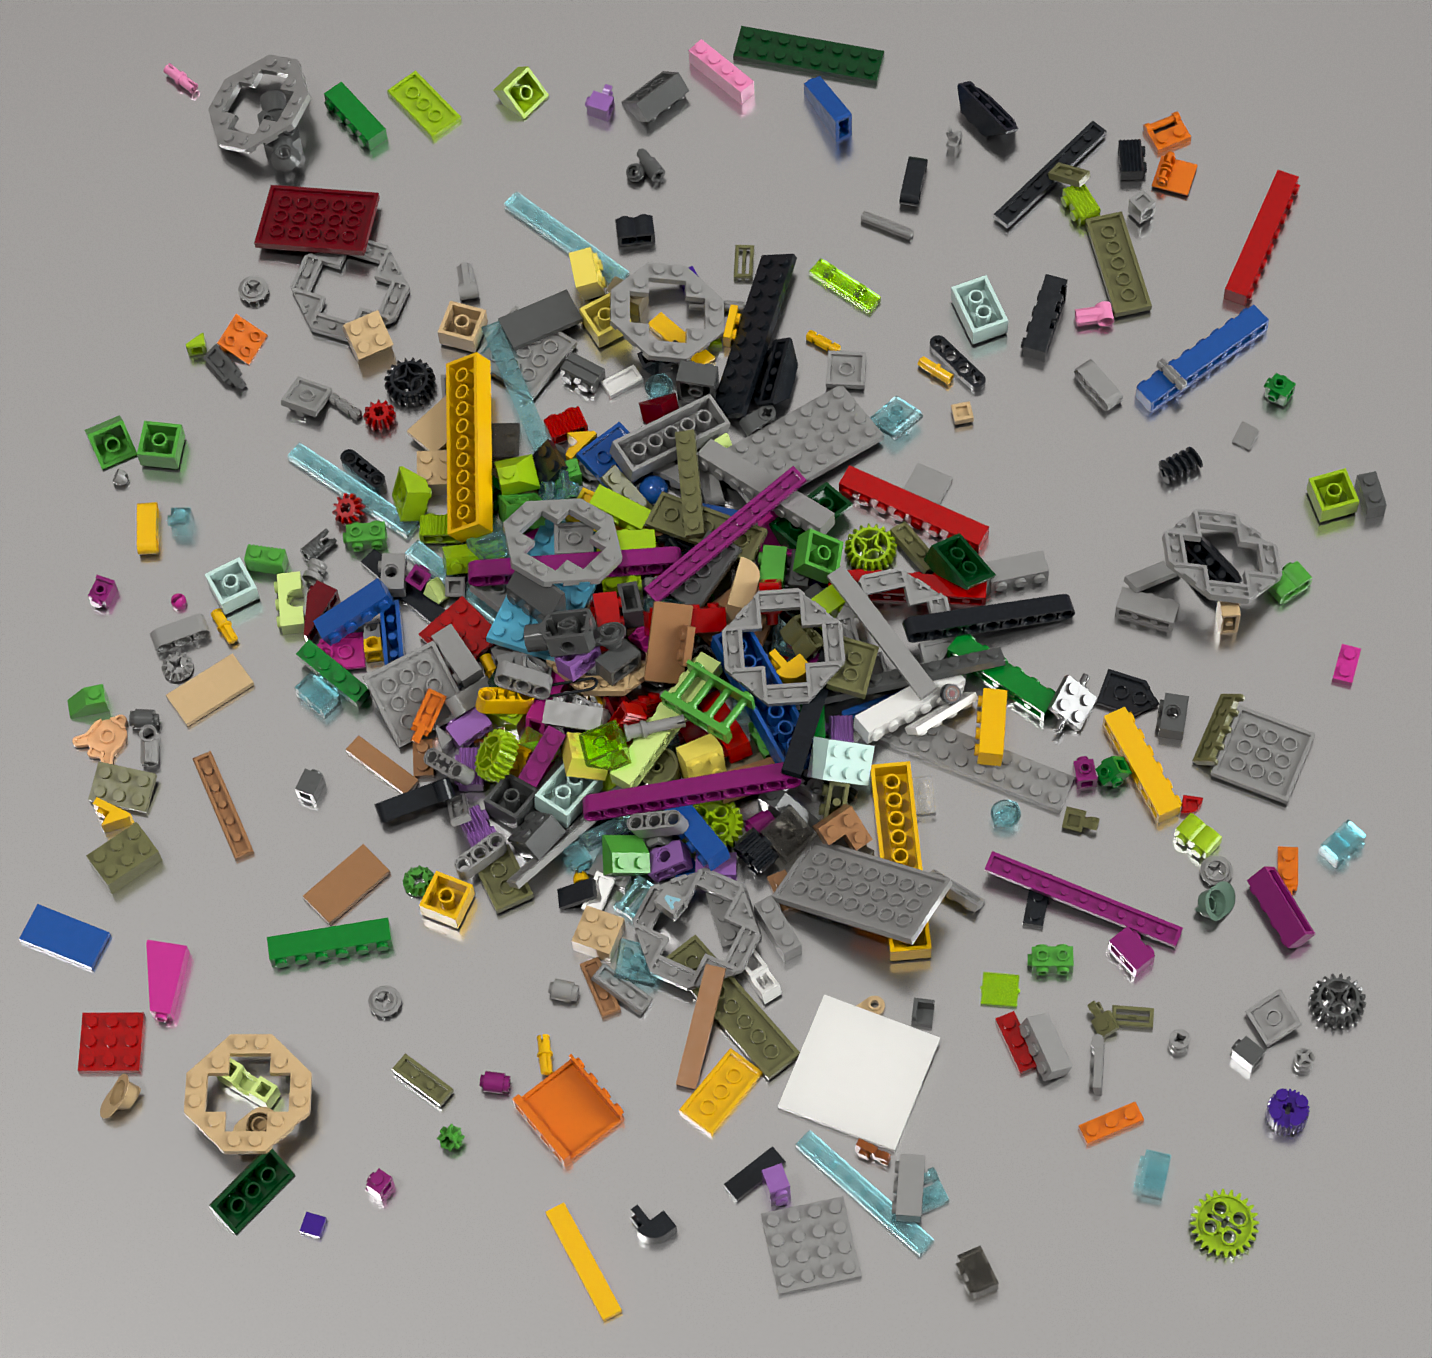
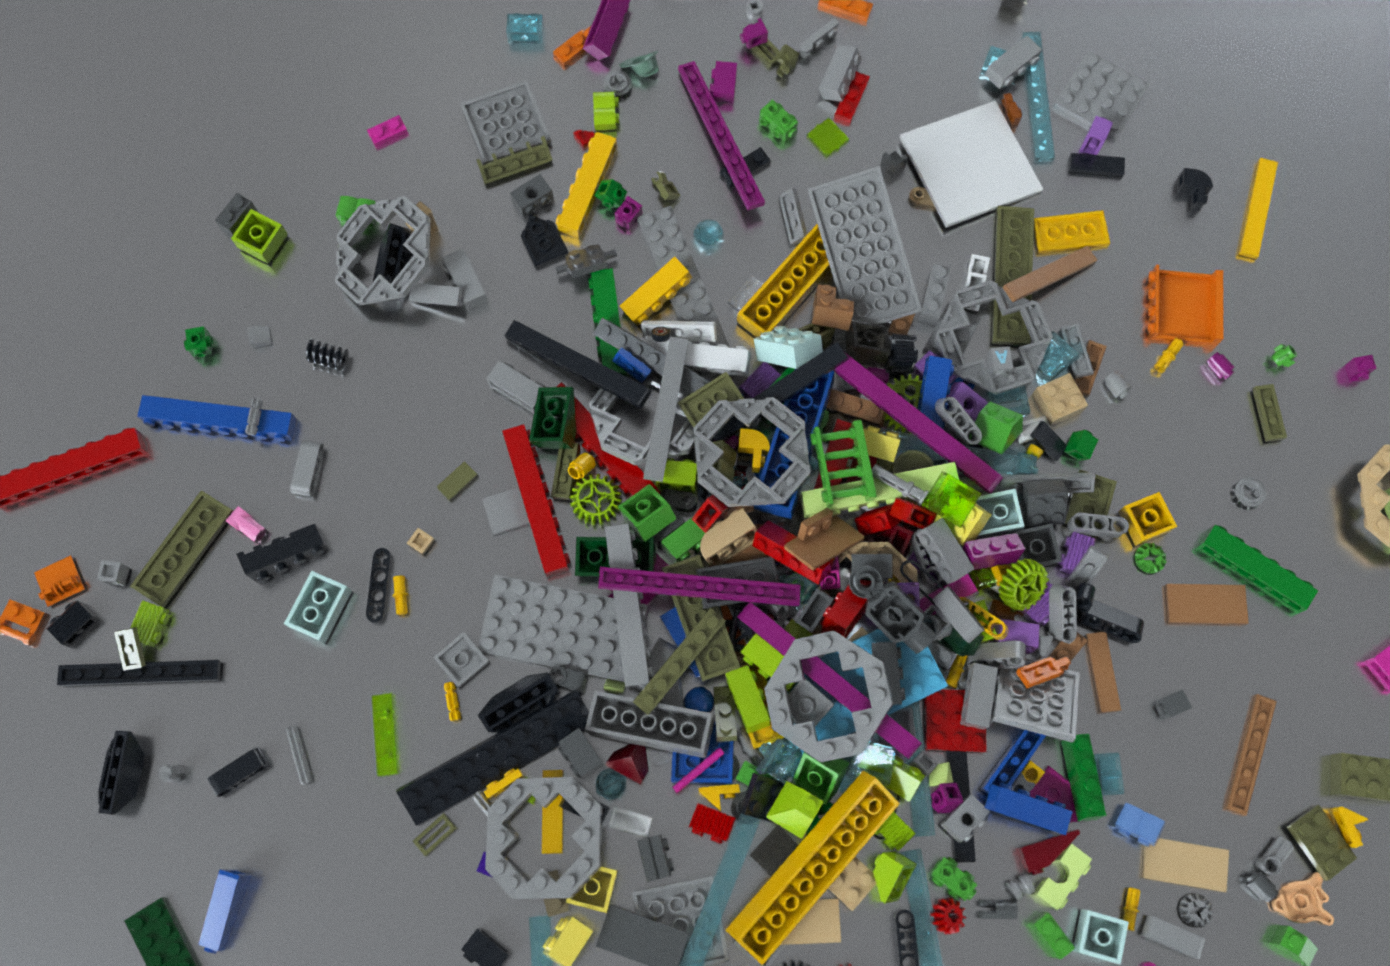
camera: 140 degrees left, 10 degrees up
clear light blue hinge [870,396,923,440] -> none
none -> olive tile [437,461,478,501]
none -> yellow brick [568,453,596,479]
none -> blue plate [612,347,652,383]
none -> dark pink bar [672,747,725,793]
none -> magenta brick [739,18,768,50]
none -> green brick [1064,430,1098,461]
none -> medium blue brick [1115,802,1165,847]

